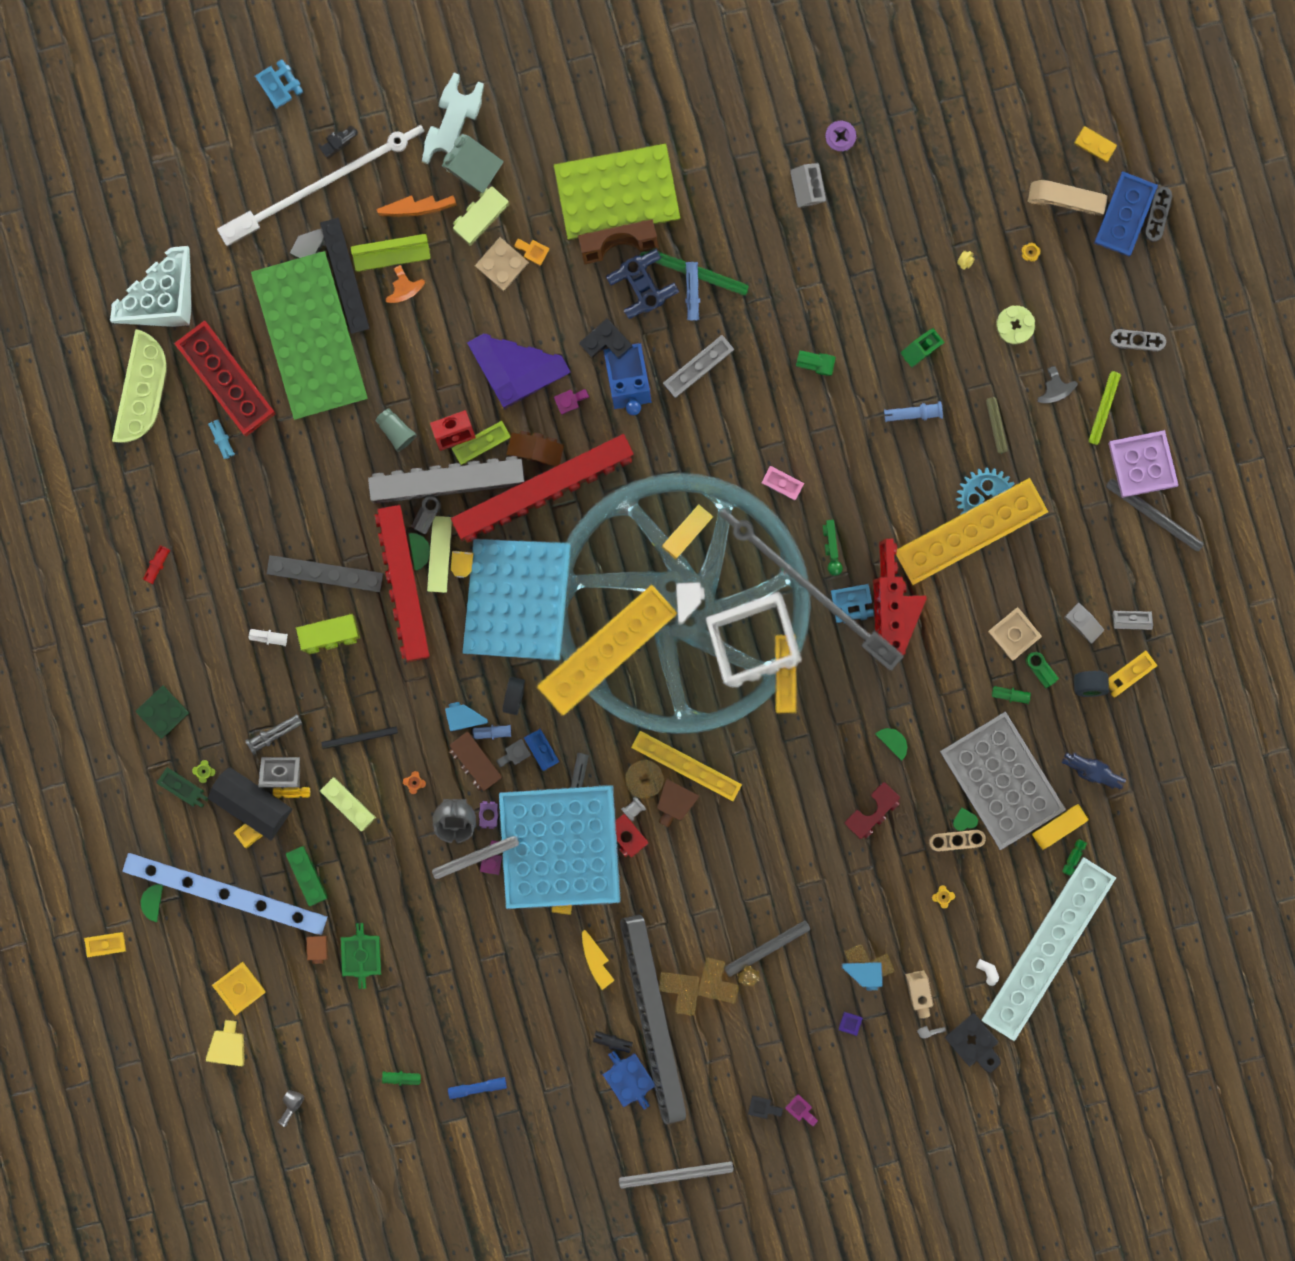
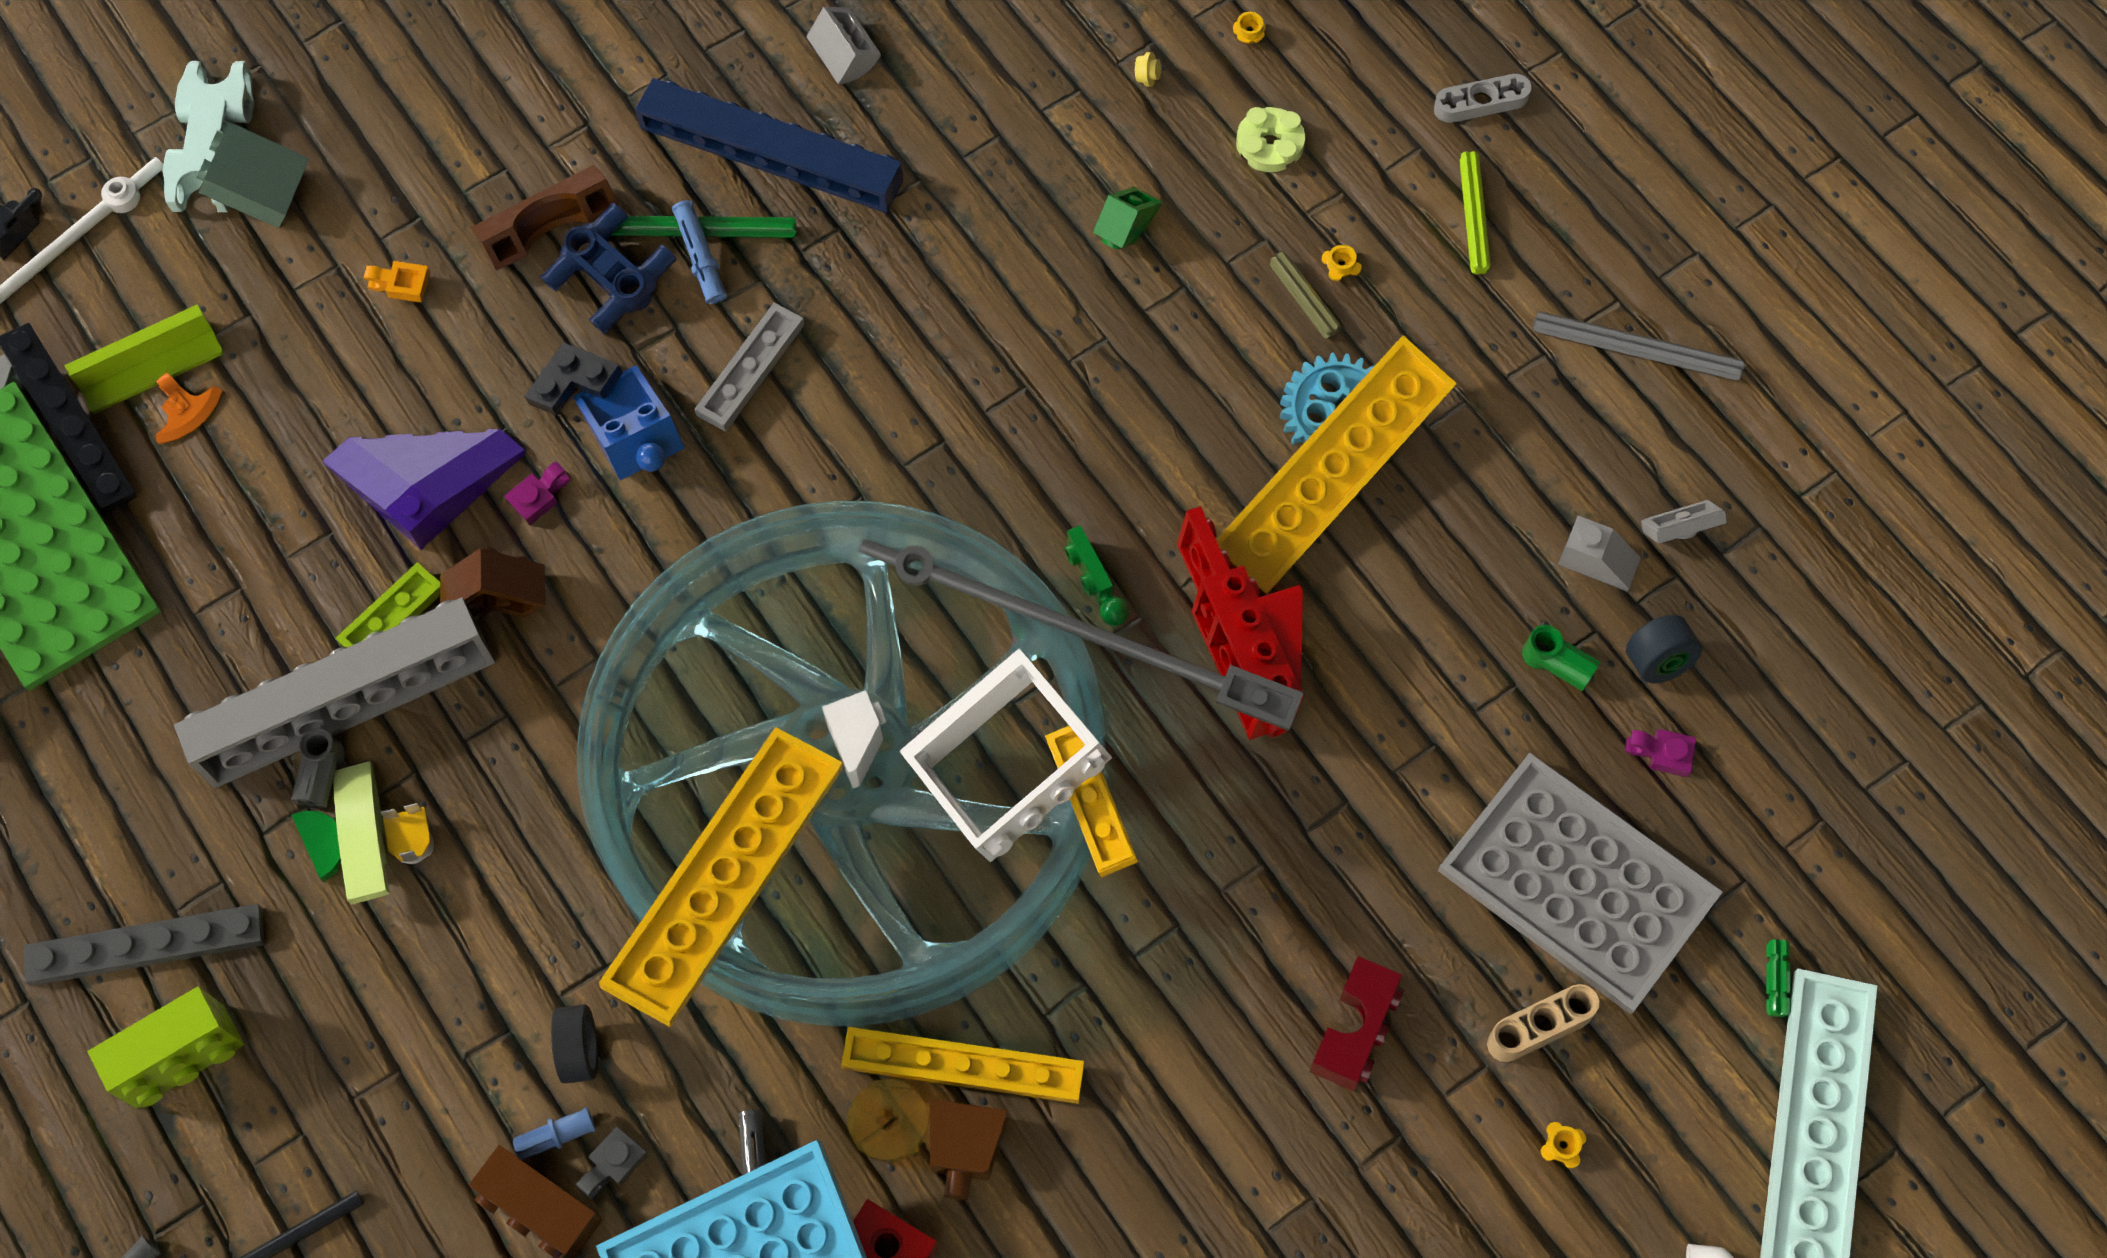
camera: 15 degrees left, 20 degrees down
white axle [249,629,288,646] -> none
red brick [374,505,429,663] -> none
sand green plant [375,408,417,452] -> none
orange slope [376,195,457,217] -> none
red brick [430,410,476,451] -> none
dark azure slope [445,702,488,732] -> none
red brick [451,434,634,543] -> none
yellowish green brick [453,186,509,246] -> none
medium azure plate [463,539,571,660] -> none
tan plate [475,237,529,291] -> none
blue plate [524,729,559,771] -> none
lime plate [554,144,680,240] -> none
light grey bush [621,796,646,822] -> none
yellow tile [662,505,713,559] -> none
bright pink plate [762,466,804,501] -> none
green piece [796,350,836,376] -> none
dark azure plate [831,584,874,623] -> none
green tile [875,728,908,761] -> none
medium blue pin [884,401,943,422] -> none
green tile [953,807,978,831] -> none
tan plate [988,607,1042,661] -> none
green axle [992,686,1031,704] -> none
yellow beam [1032,804,1089,850] -> none
dark grey piece [1037,366,1078,403] -> none
dark blue piece [1061,752,1126,790] -> none
lavender plate [1108,430,1178,498] -> none
yellow plate [1109,651,1157,698] -> none
none -> dark blue brick [635,78,904,213]
none -> yellow plate [1321,245,1362,281]
none -> magenta plate [1625,729,1696,777]

